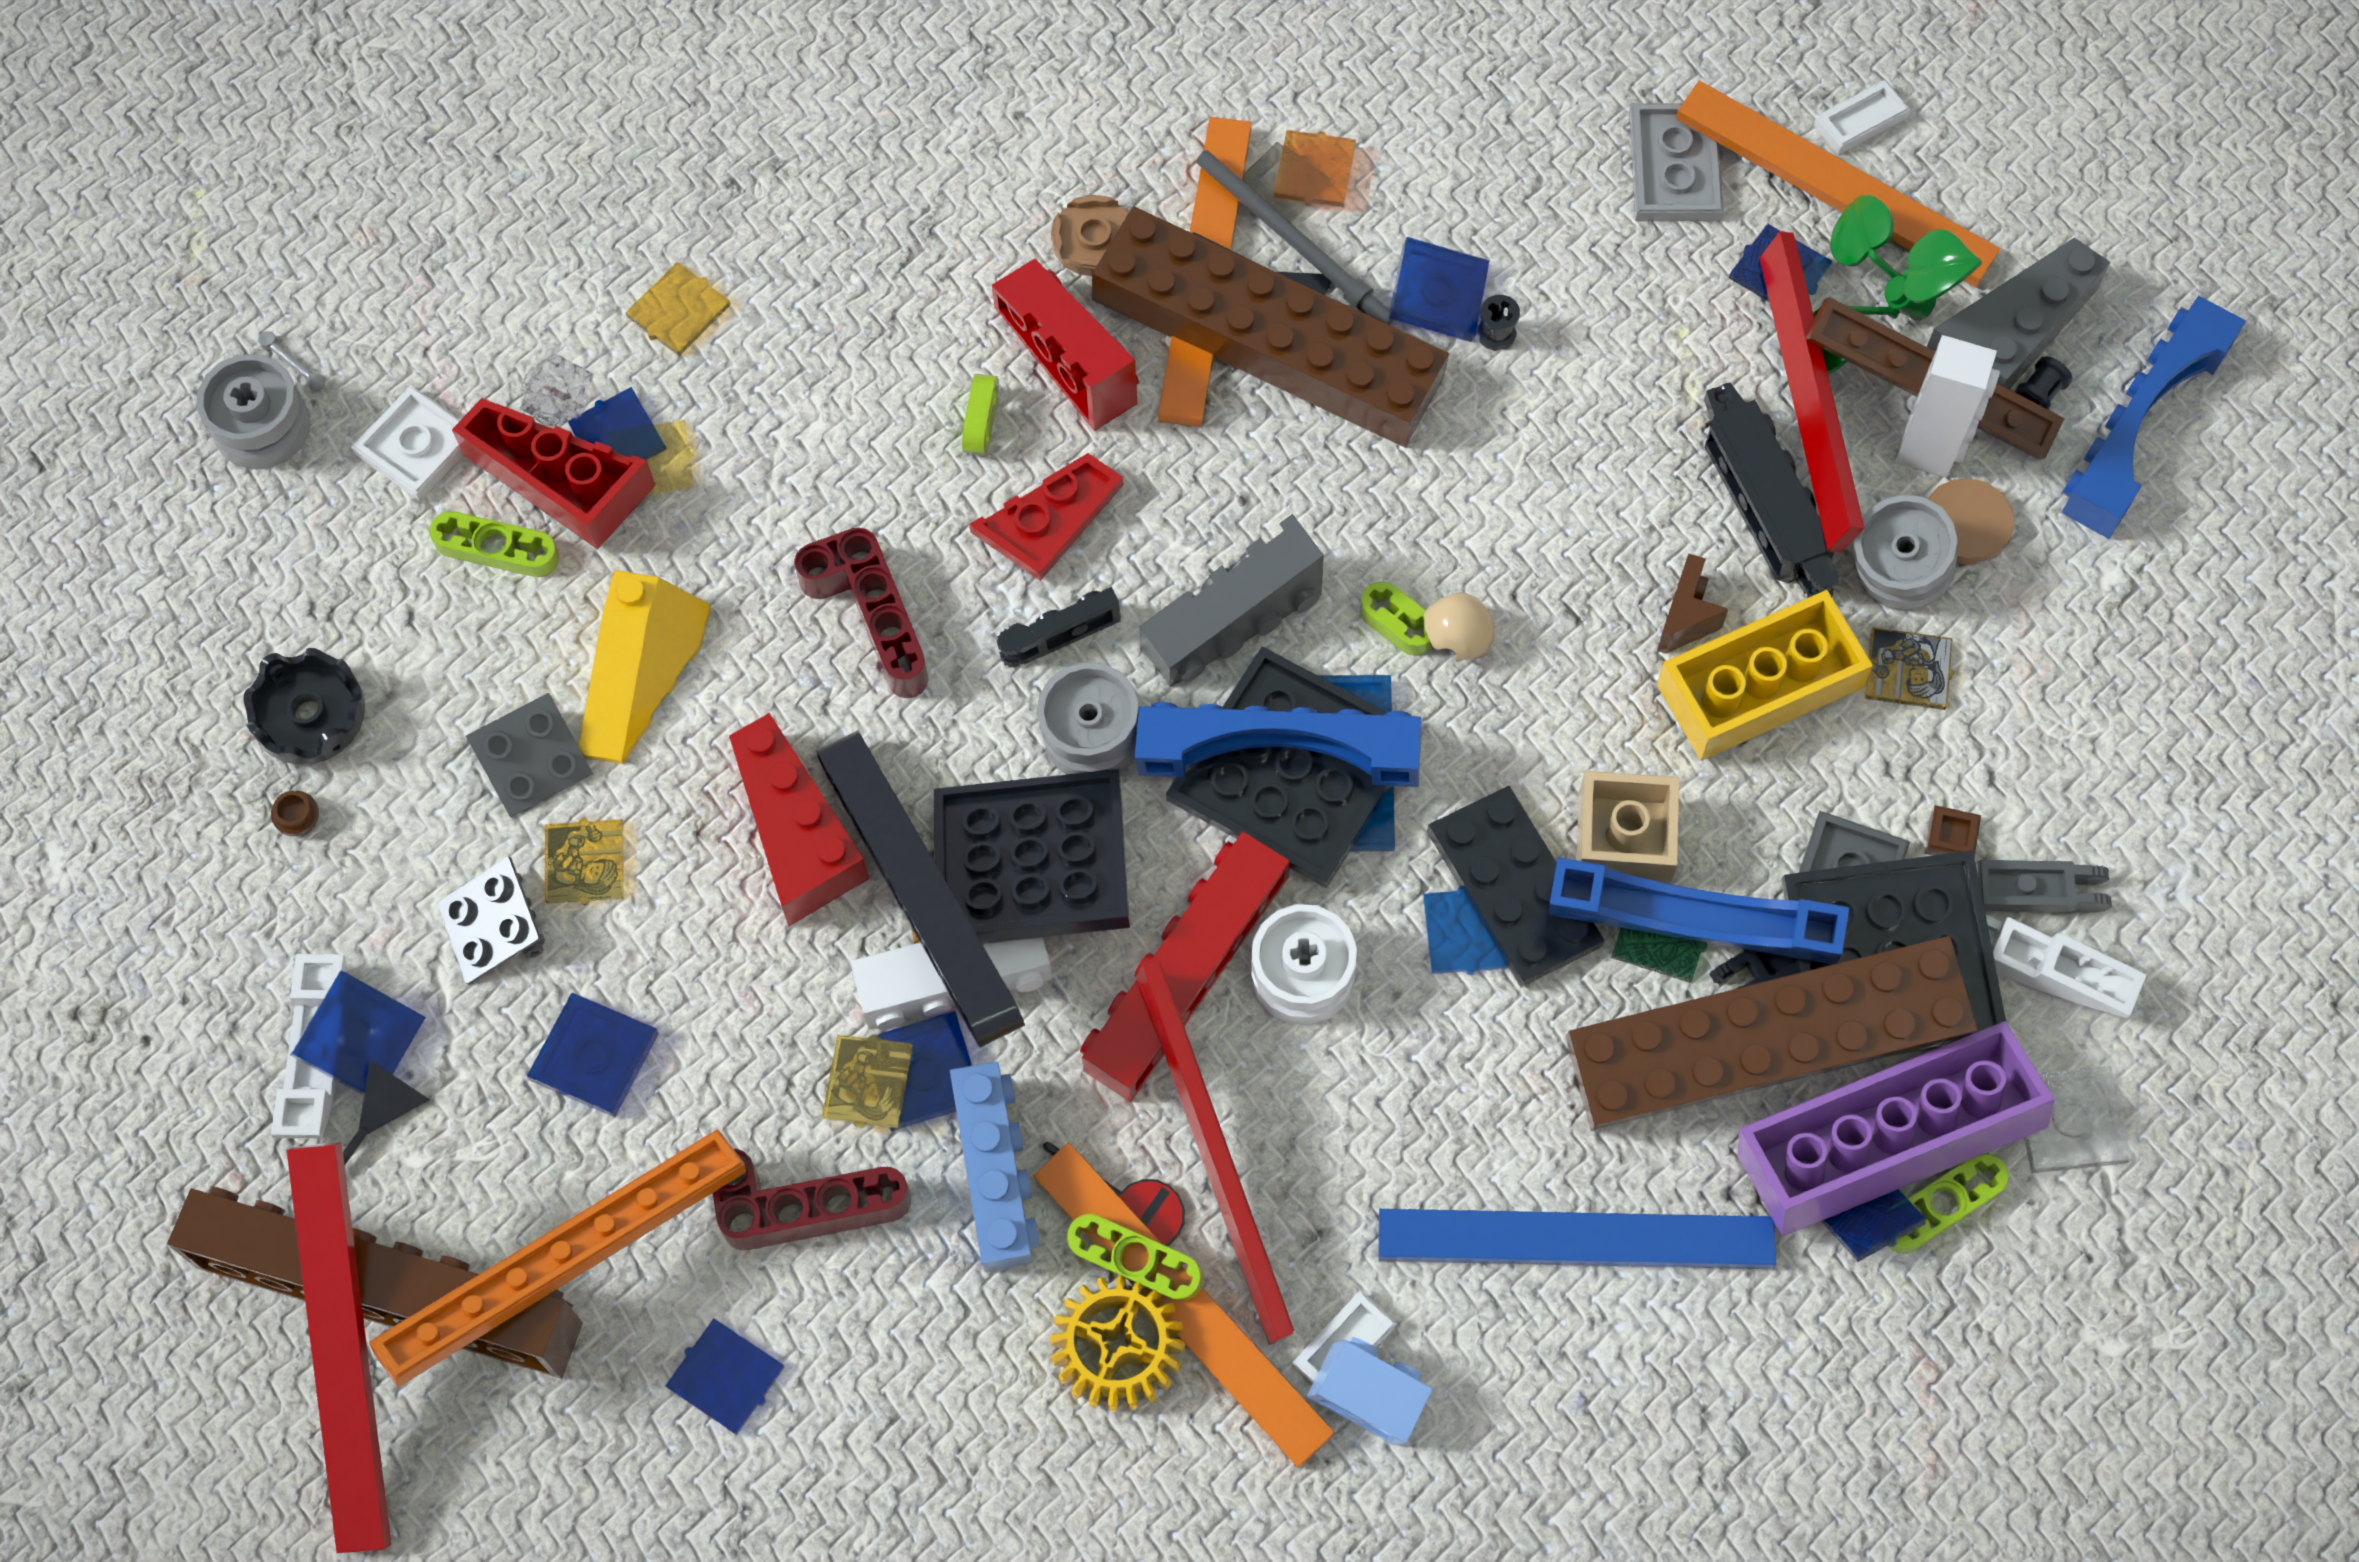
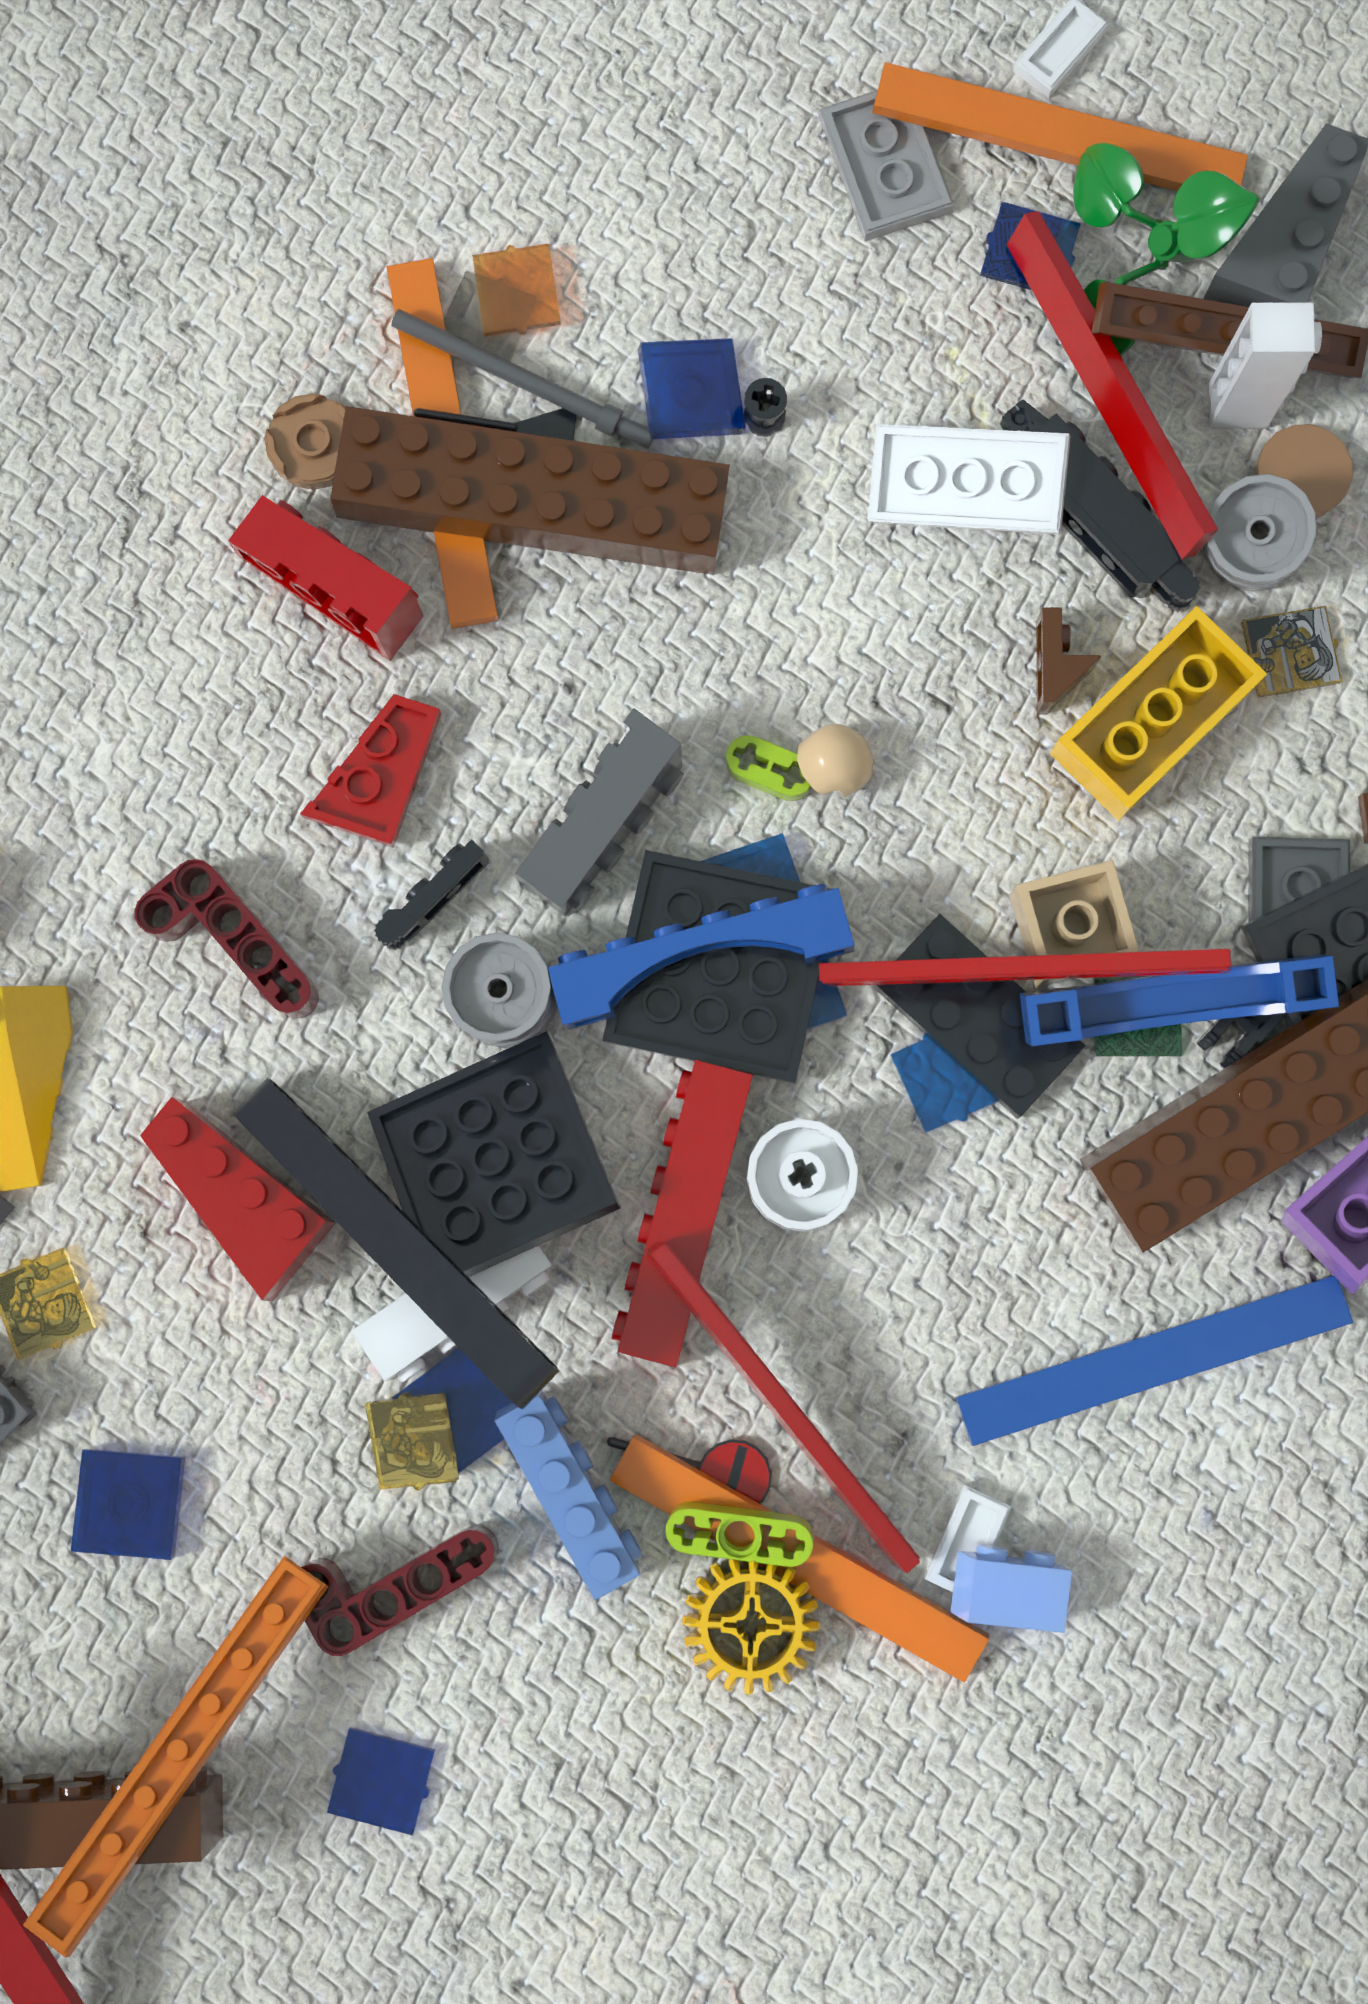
camera: 15 degrees left, 15 degrees up
lime beam [962,374,999,455] -> none
black bush [2015,356,2073,410] -> none
none -> red tile [819,949,1232,986]
none -> white tile [868,424,1071,534]

